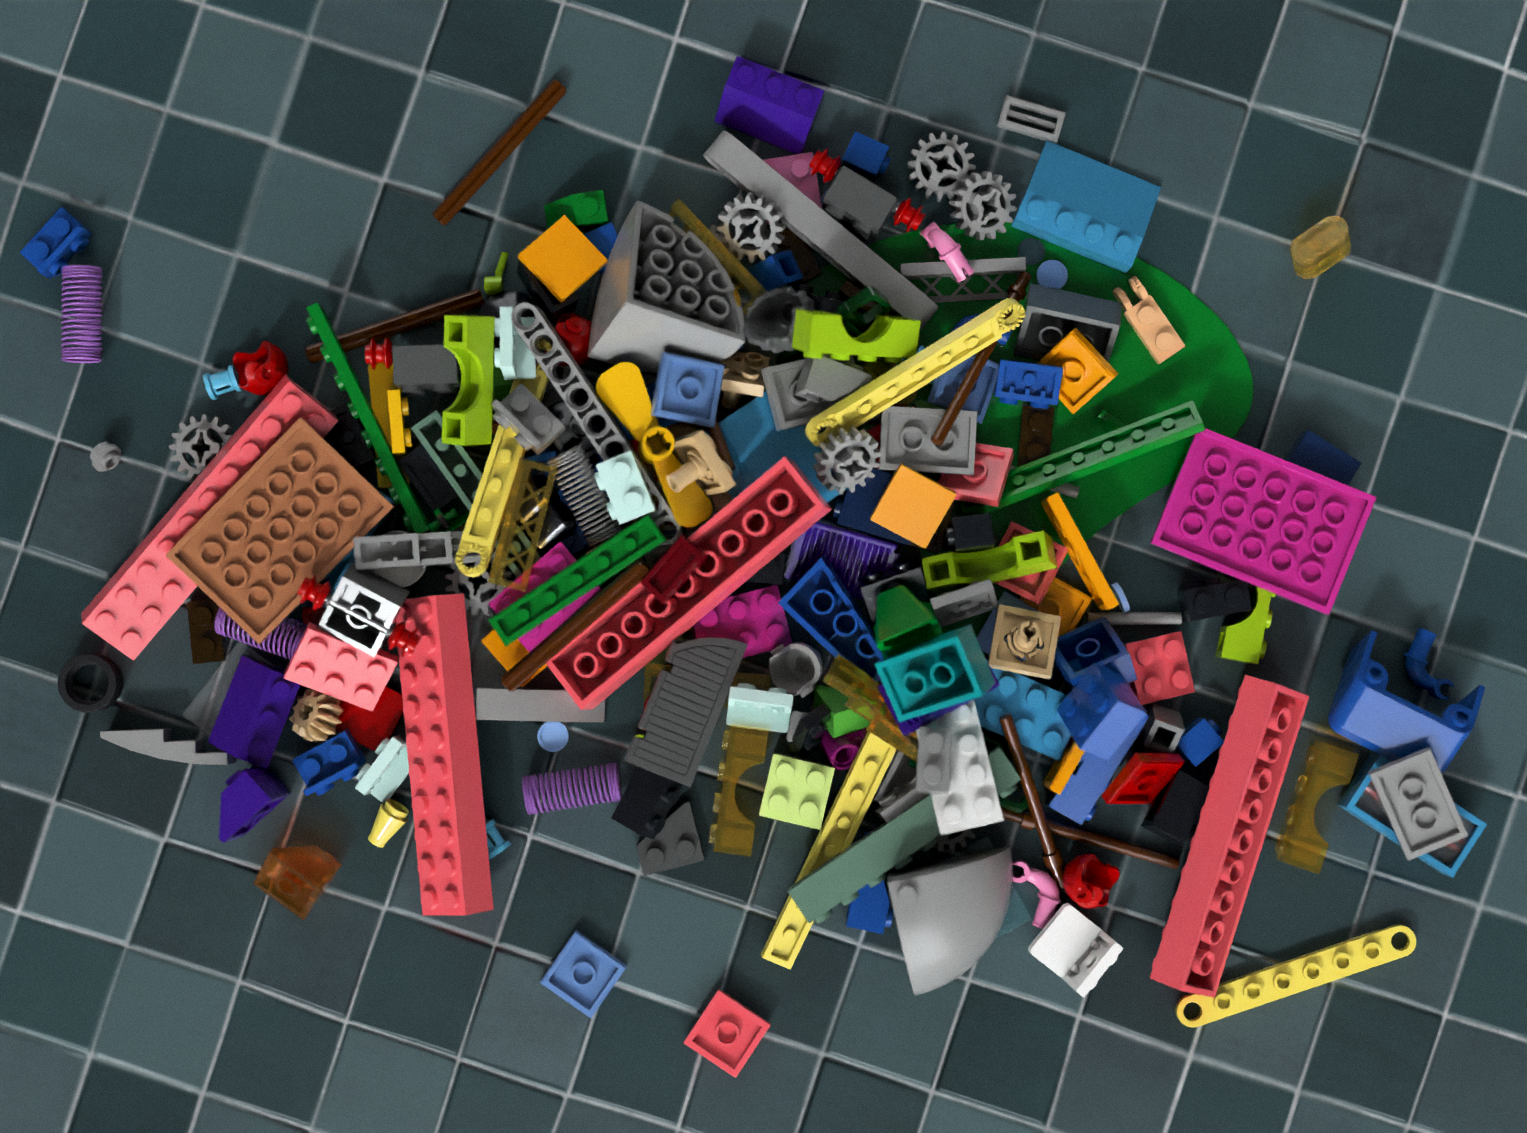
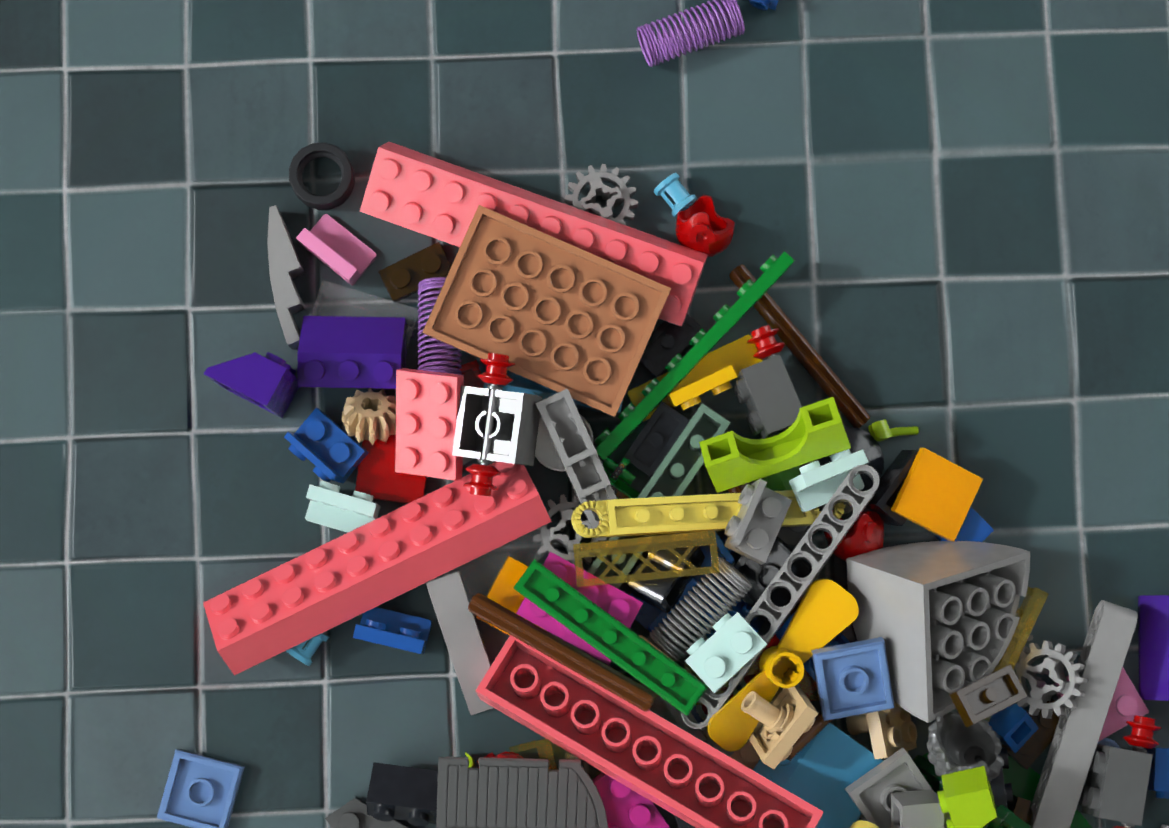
camera: 70 degrees right, 5 degrees down
light grey plate [90,442,121,472] -> none
clear orange slope [253,846,342,921] -> none
light yellow cone [368,799,409,848] -> none
reddish brown axle [432,79,567,225] -> none
medium lavender piece [522,762,622,815] -> none
light blue piece [537,722,569,752] -> none
green slope [544,190,610,232] -> none
dark red tile [640,534,708,604] -> none
none -> bright pink panel [296,214,377,286]
none -> blue bracket [353,607,432,654]
none -> plate [949,664,1028,728]

